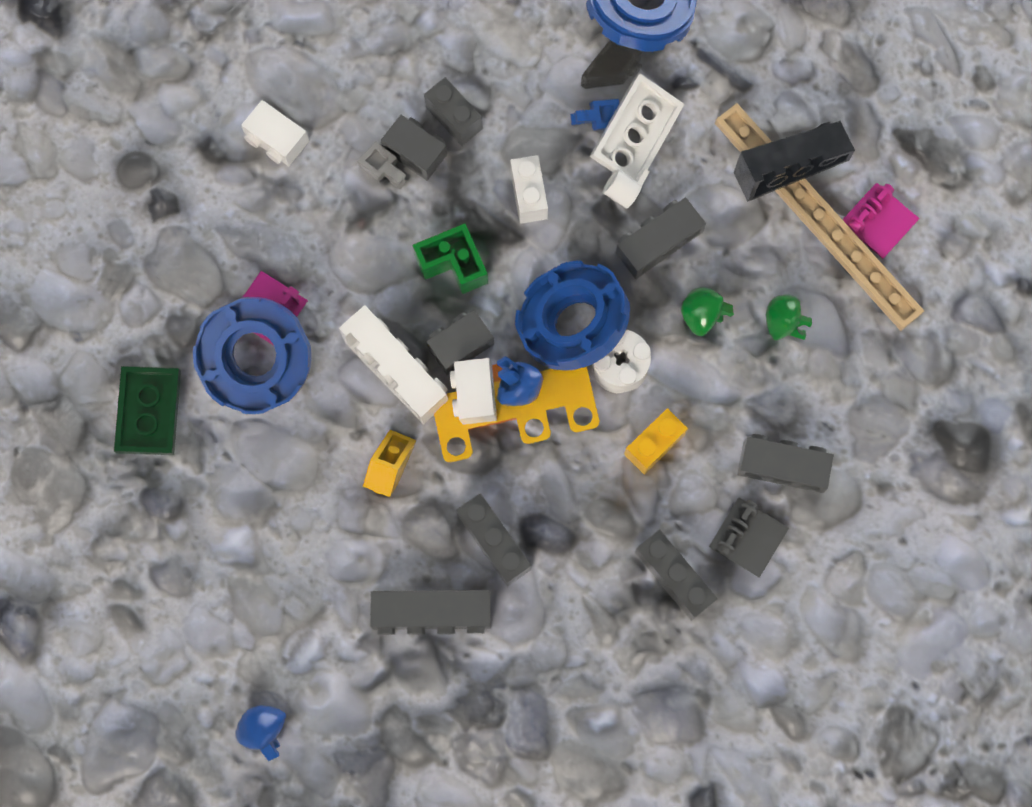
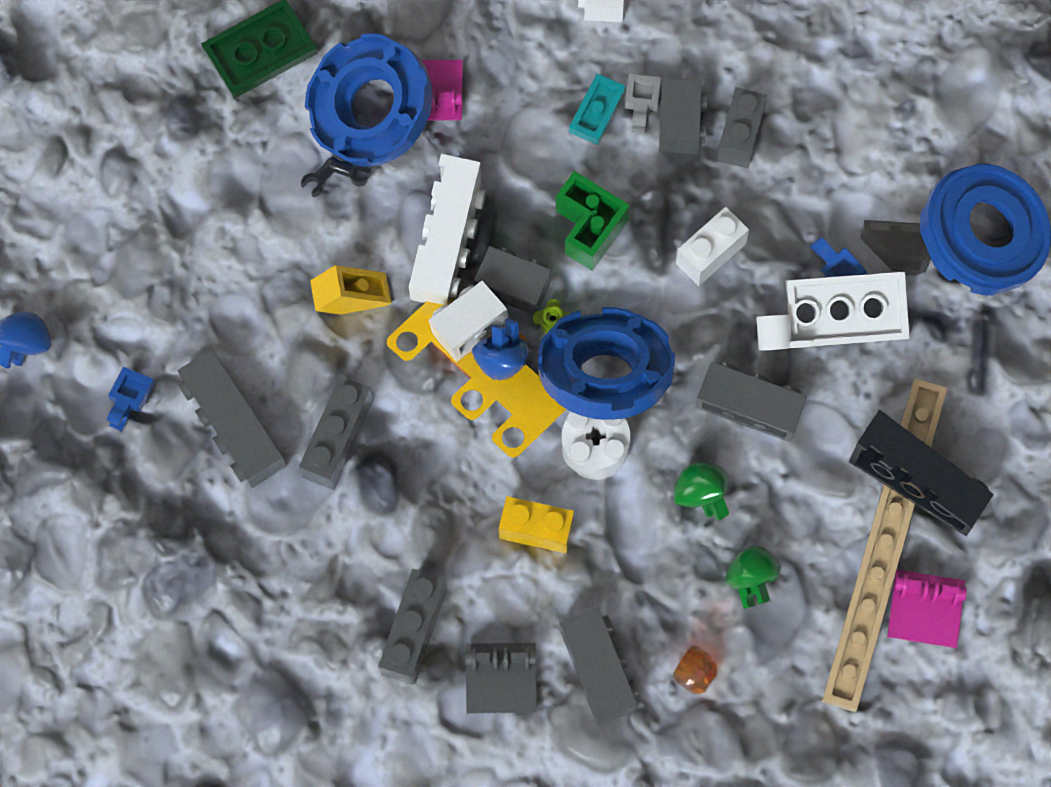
camera: 60 degrees right, 5 degrees down
none -> blue plate [106,367,155,432]
none -> black arm [301,157,370,197]
none -> lime plate [533,299,571,334]
none -> teal plate [569,74,626,145]
none -> clear orange rock [672,644,717,694]

